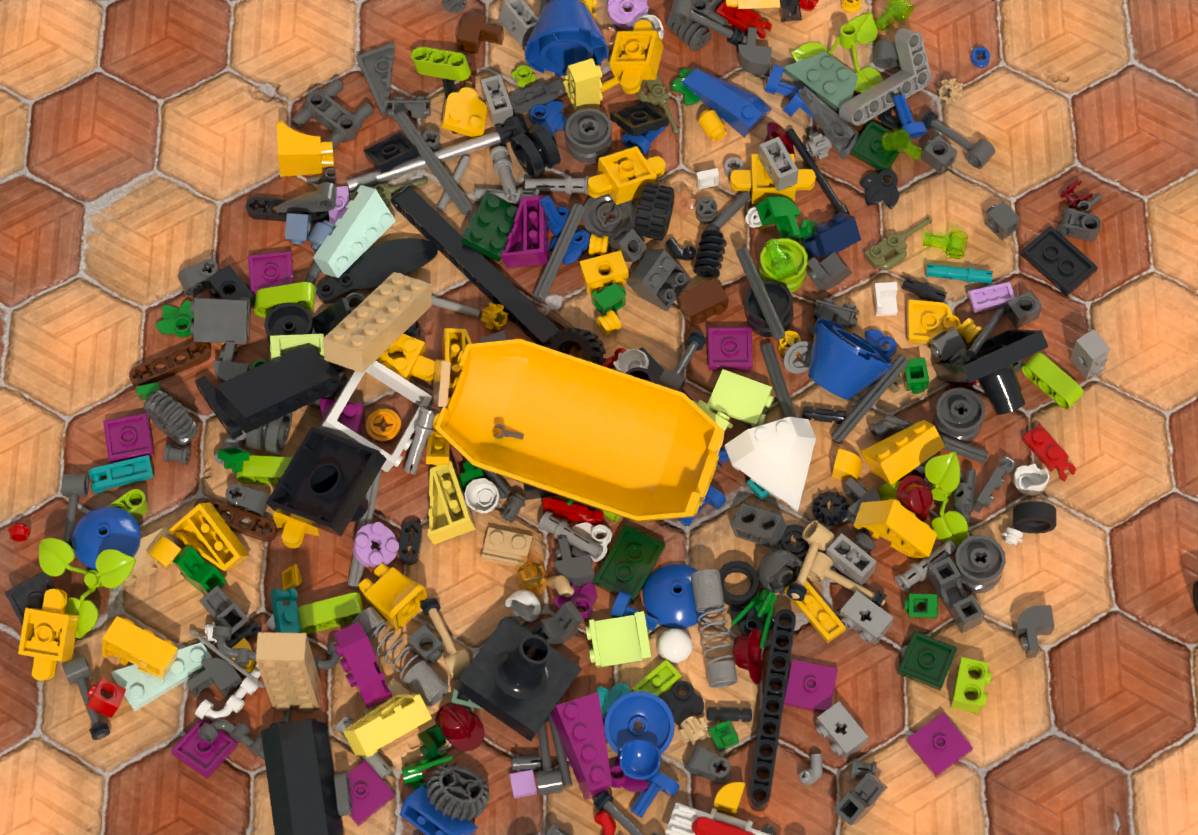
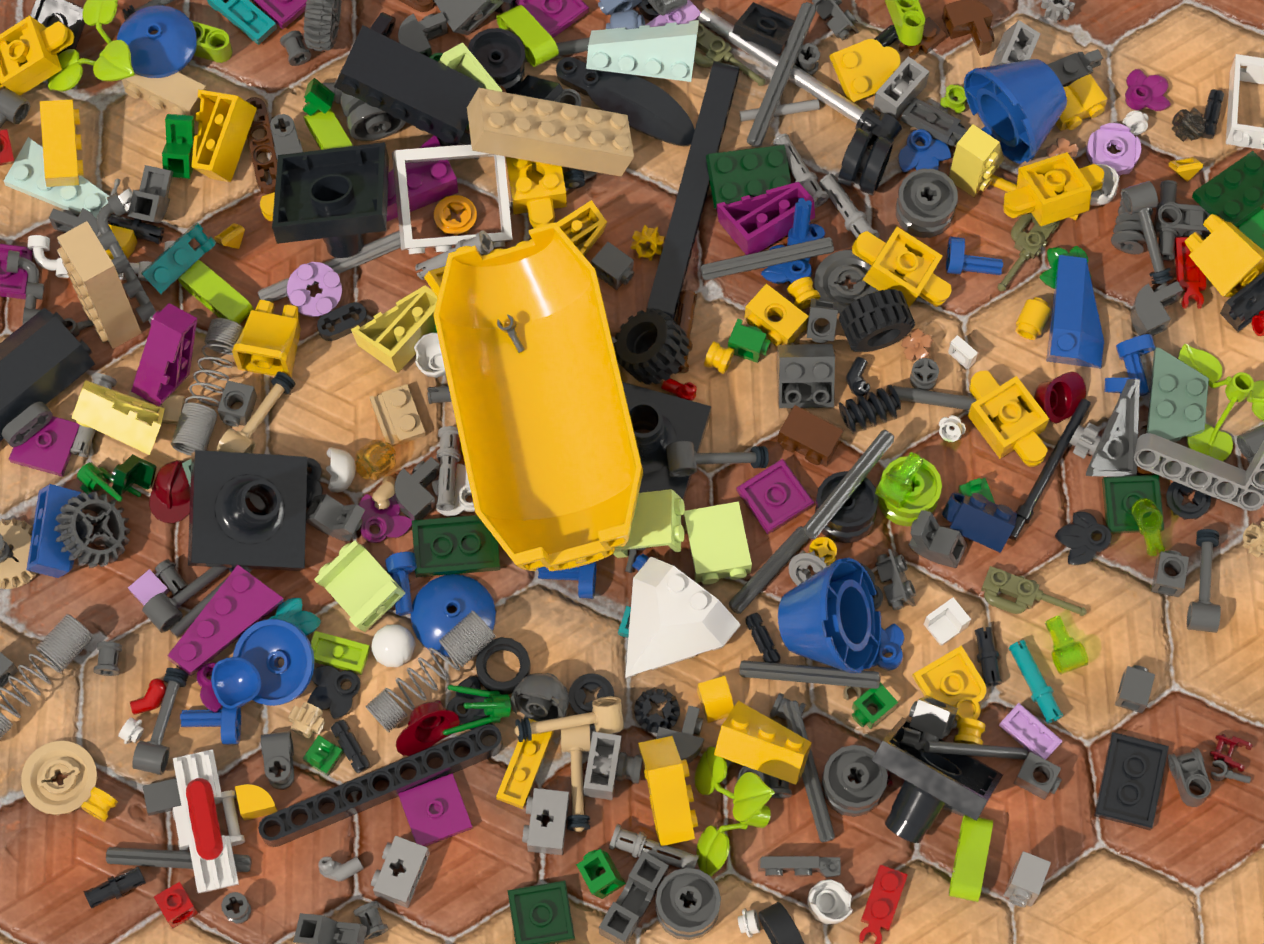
camera: 55 degrees right, 5 degrees up
yellow brick [146,535,182,570] -> none
light grey bar [432,296,481,318] -> none
tan tile [432,359,451,407] -> none
light grey pin [490,146,519,203] -> none
black hinge [610,102,669,136] -> none
white hair [613,349,649,373] -> none
light grey bush [724,157,743,178] -> none
dark grey brick [731,503,787,550] -> none
green brick [756,196,801,240] -> none
light grey brick [758,137,799,191] -> none
blue piece [893,94,927,139] -> none
dark red piece [897,475,933,522] -> none
dark grey hinge [953,469,976,525] -> none

